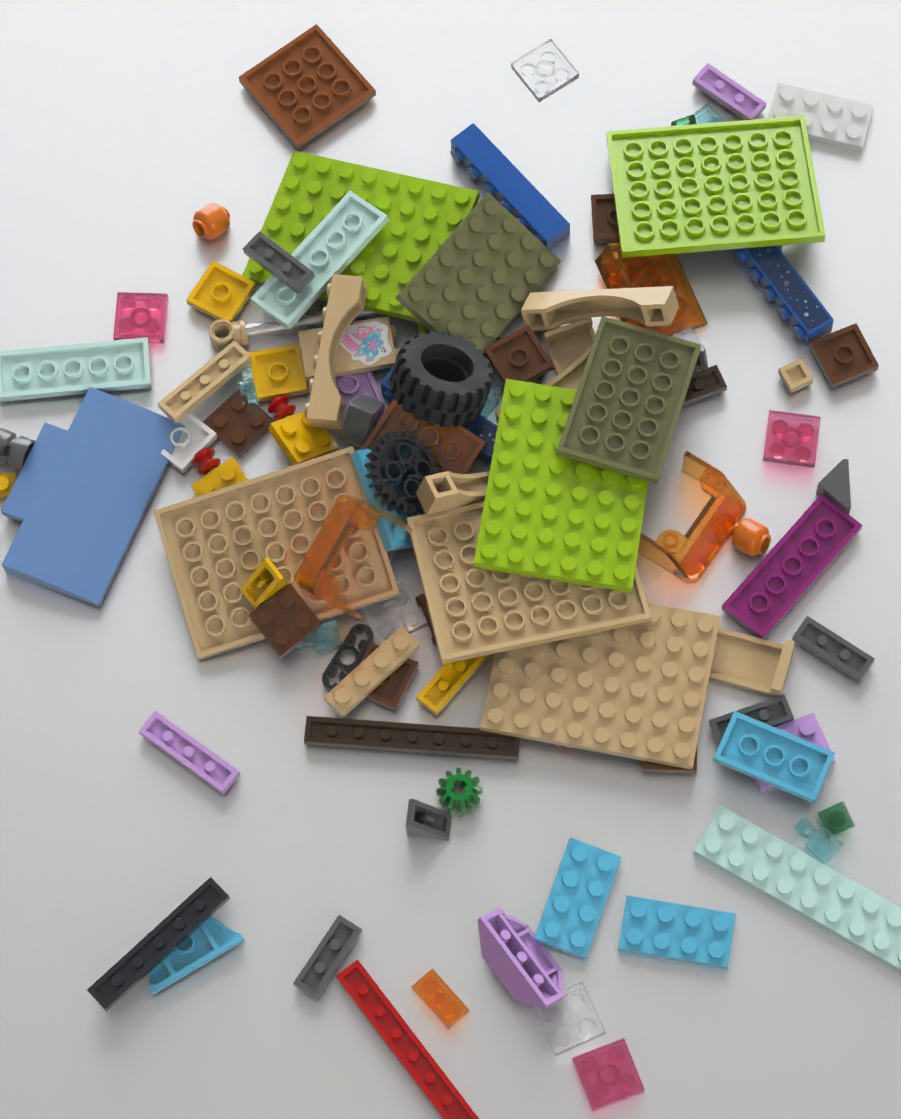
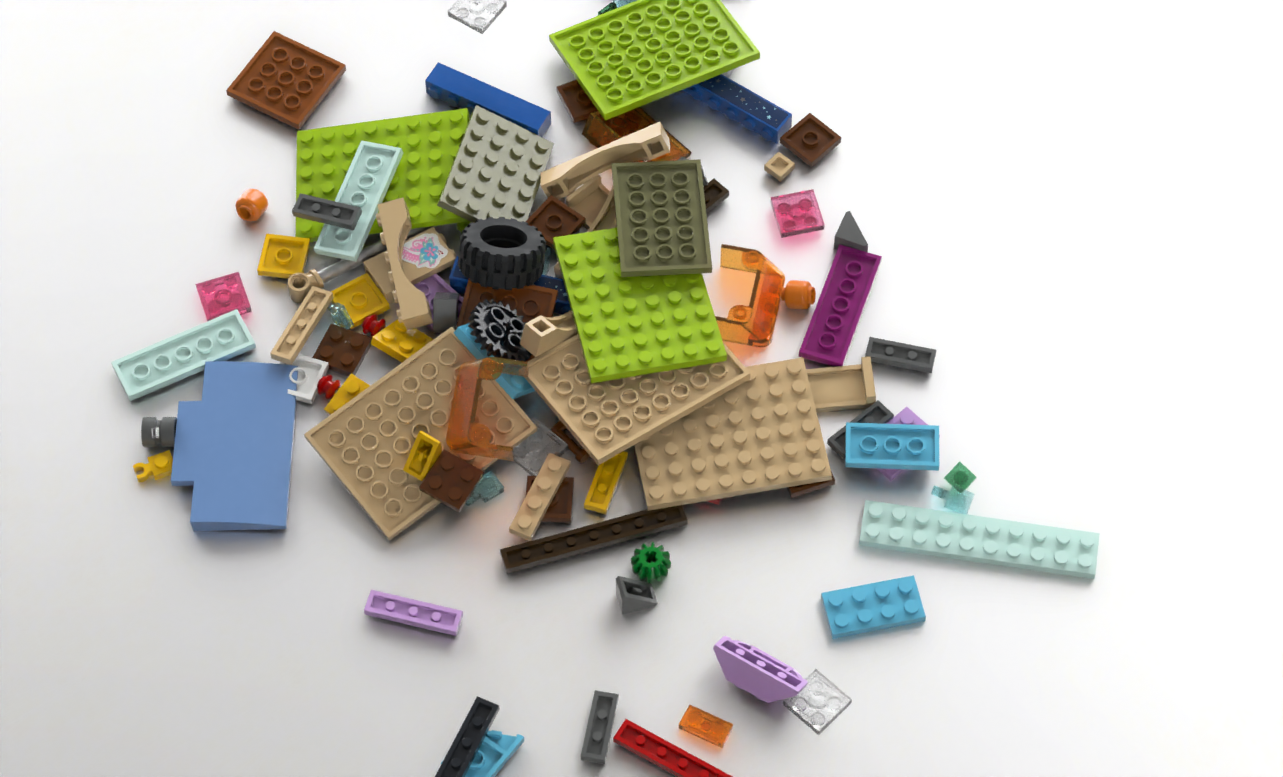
camera: 25 degrees left, 10 degrees down
black beam [322,624,374,692] -> none
medium azure plate [533,837,621,960] -> none
clear pink plate [572,1038,645,1112] -> none

